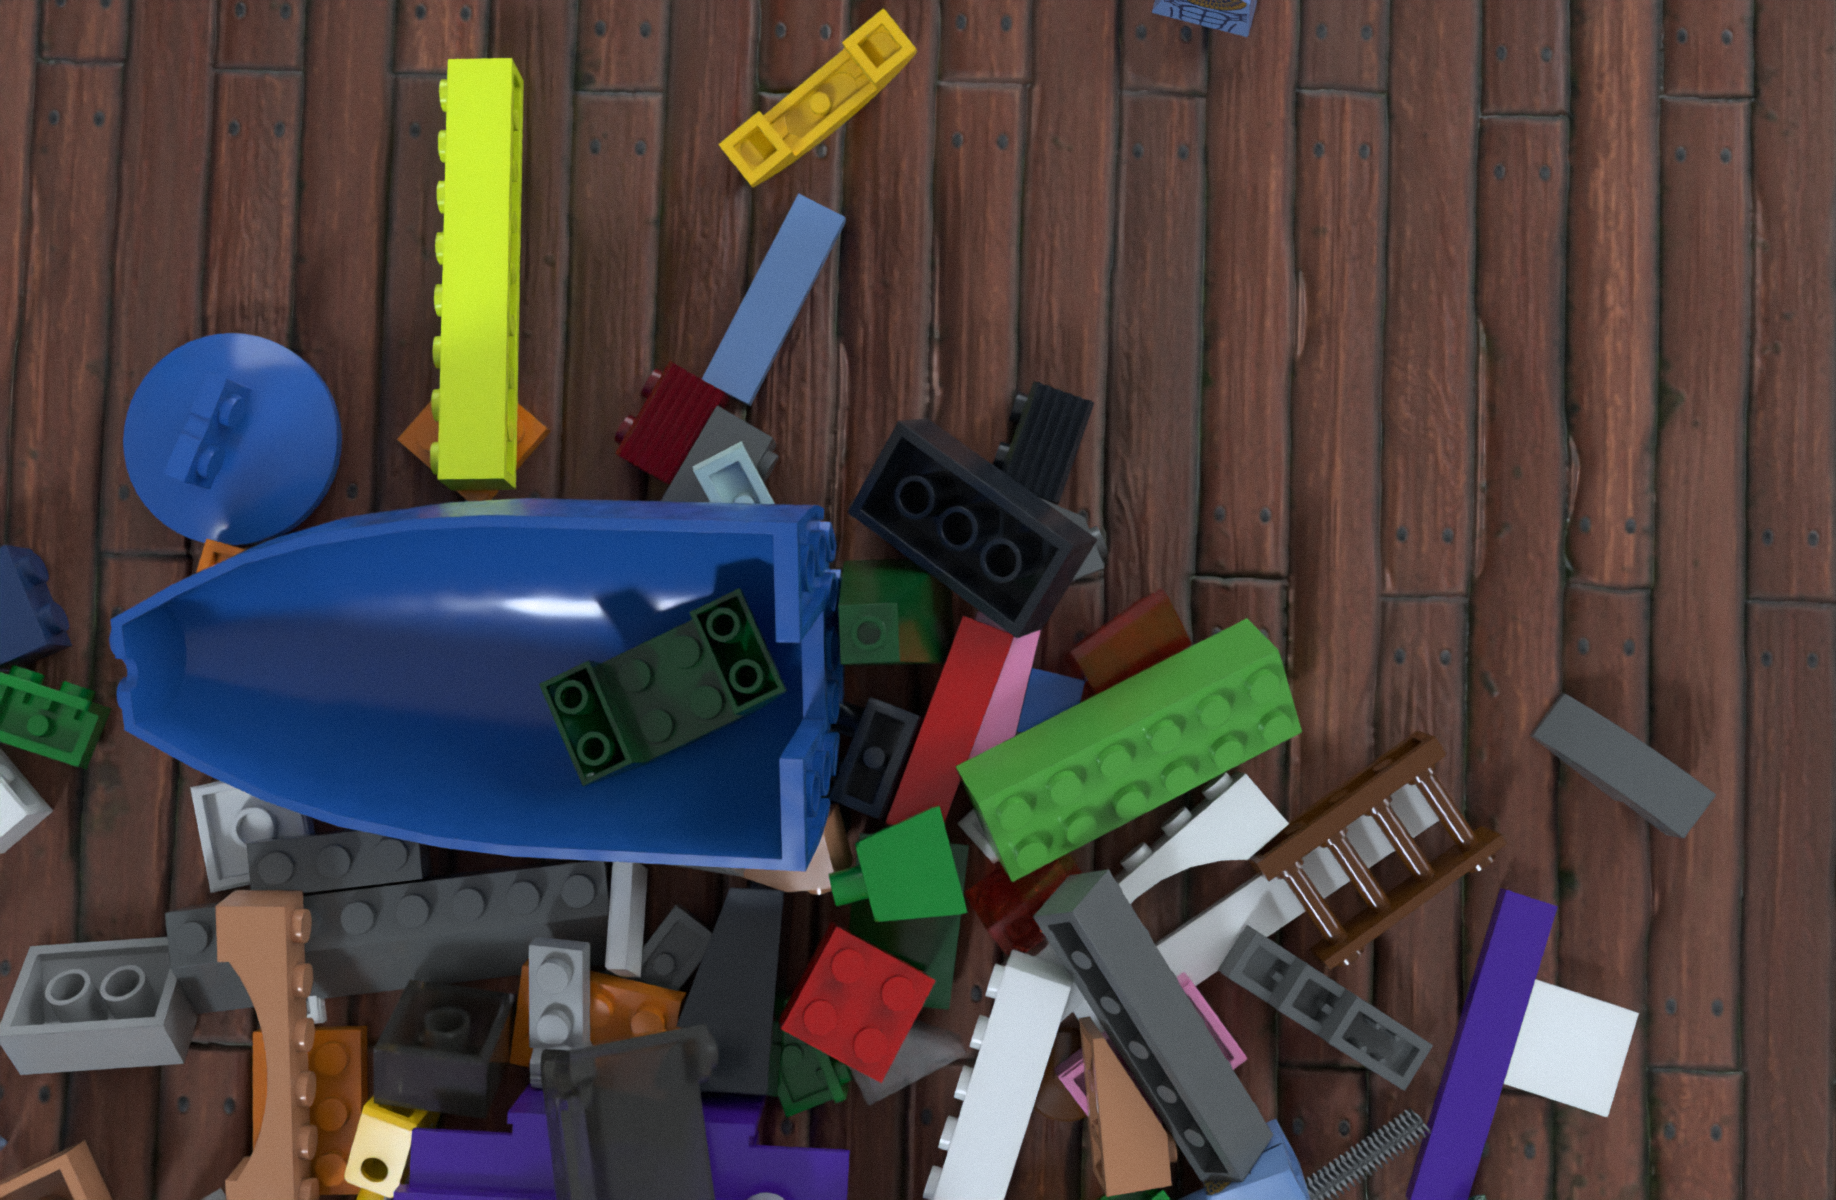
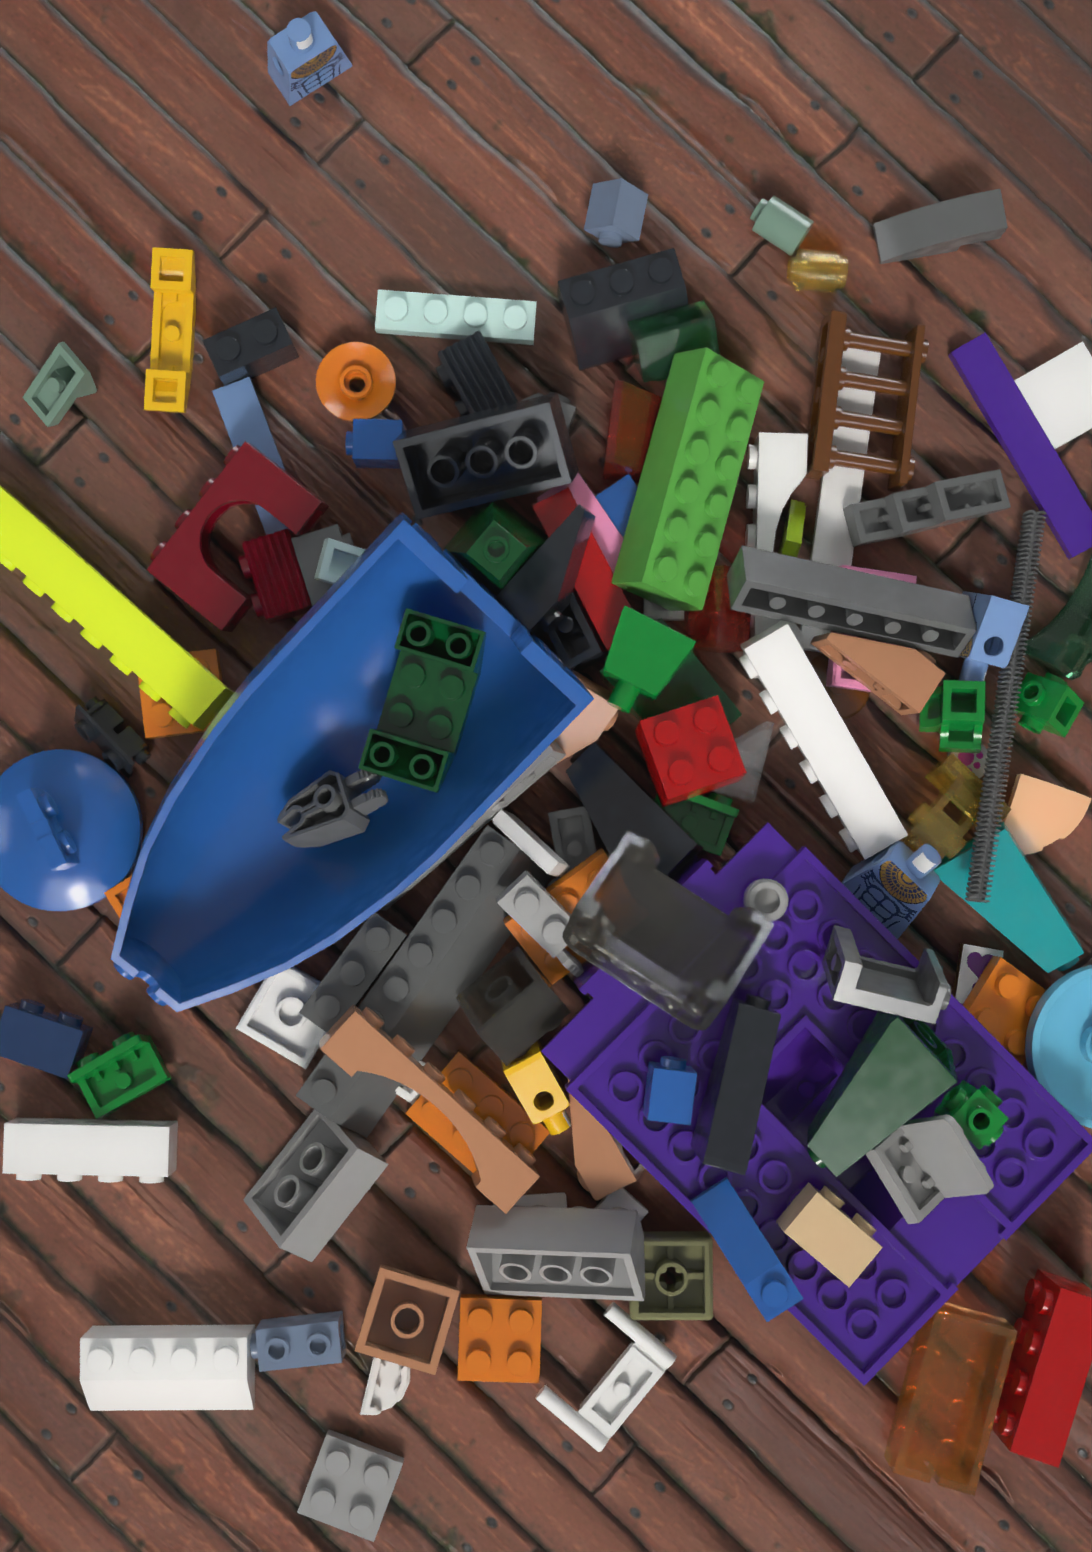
camera: 50 degrees left, 0 degrees up
none -> sand green slope [22,342,97,427]
none -> black hinge [74,696,152,779]
none -> dark red arch [146,441,329,632]
none -> black brick [202,307,299,386]
none -> dark grey hinge [277,769,388,848]
none -> orange dish [316,342,396,422]
none -> blue brick [345,419,405,469]
none -> light aqua plate [375,289,537,345]
none -> black slope [495,504,596,635]
none -> black slope [557,248,694,371]
none -> sand blue brick [584,178,648,248]
none -> clear green brick [627,300,720,383]
none -> sand green brick [750,195,814,257]
none -> lime tile [778,499,806,557]
none -> clear yellow brick [787,249,848,292]

